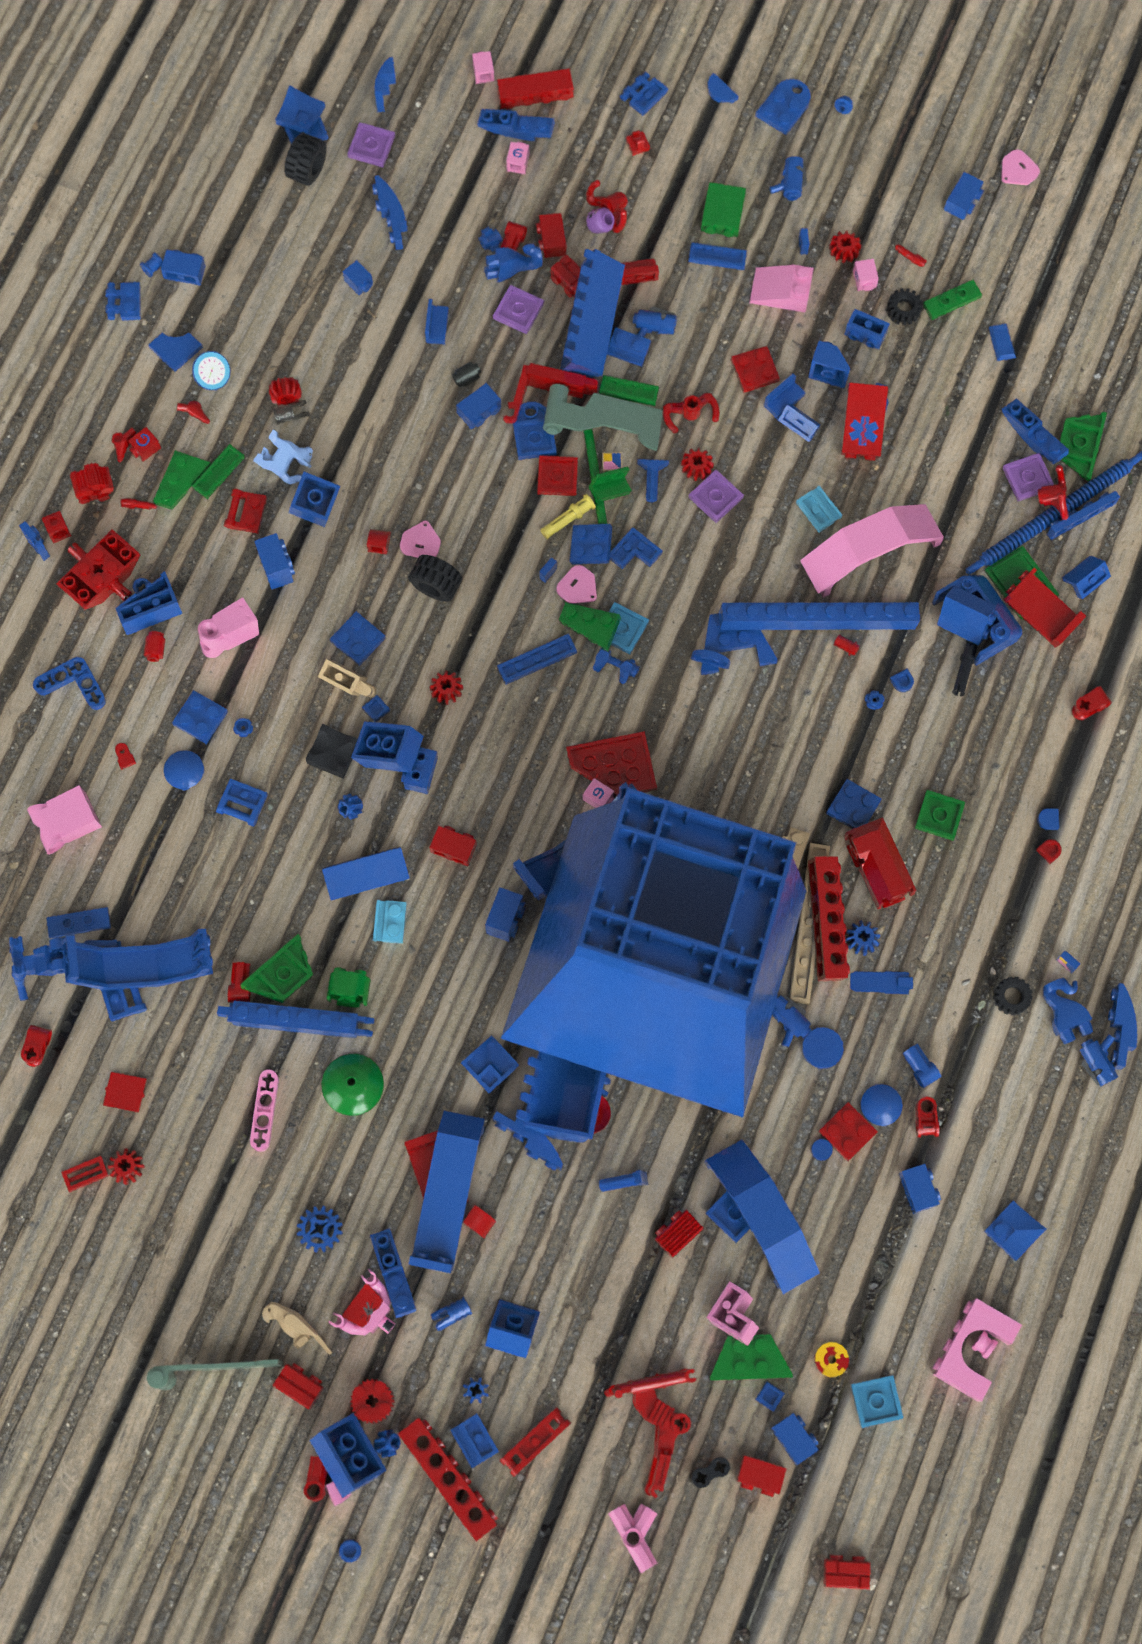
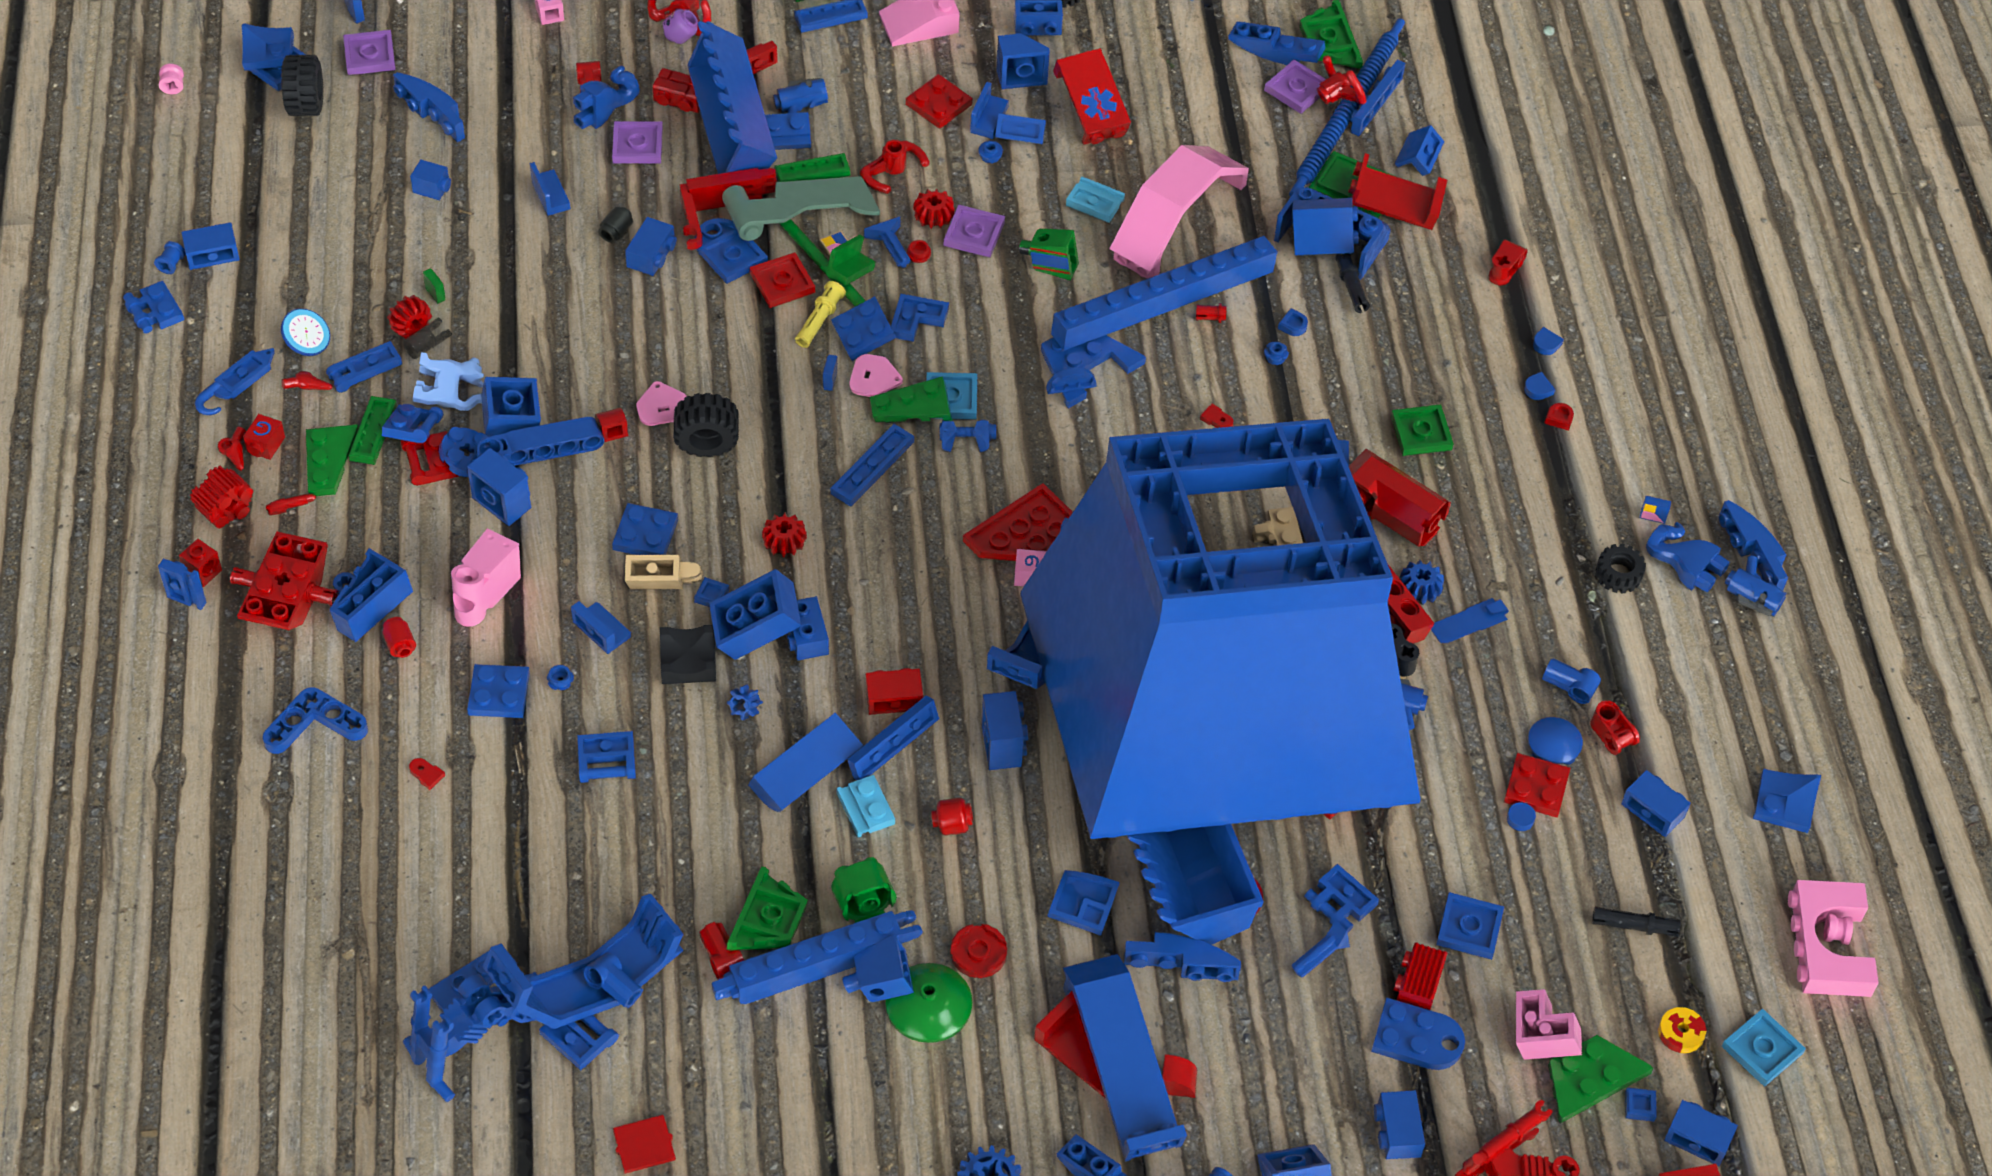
camera: 30 degrees left, 20 degrees down
red piece [21,1024,52,1067] -> none
bright pink piece [27,785,102,854] -> none
blue tile [148,333,203,372] -> none
blue dish [164,750,205,791] -> none
bright pink beam [250,1070,279,1152] -> none
blue gear [479,227,502,252] -> none
red brick [536,213,566,258] -> none
blue panel [704,1139,820,1294] -> none
blue tile [802,1027,844,1069] -> none
none -> bright pink wheel [159,64,184,94]
none -> blue plate [195,348,275,416]
none -> blue plate [326,341,402,393]
none -> blue plate [382,404,444,443]
none -> green tile [423,268,446,304]
none -> blue plate [439,427,489,477]
none -> blue piece [476,417,605,465]
none -> blue panel [571,601,631,654]
none -> blue piece [583,953,643,1009]
none -> blue torso [842,934,914,1002]
none -> blue plate [847,695,939,781]
none -> red plate [907,240,931,263]
none -> red head [931,797,973,836]
none -> red tile [950,924,1007,978]
none -> blue plate [979,141,1003,163]
none -> green torso [1019,228,1079,280]
none -> red piece [1200,403,1234,428]
none -> blue plate [1304,864,1379,932]
none -> blue plate [1371,998,1465,1070]
none -> blue brick [1374,1090,1425,1160]
none -> black axle [1391,623,1420,677]
none -> blue tile [1533,327,1564,355]
none -> black pin [1592,906,1681,937]

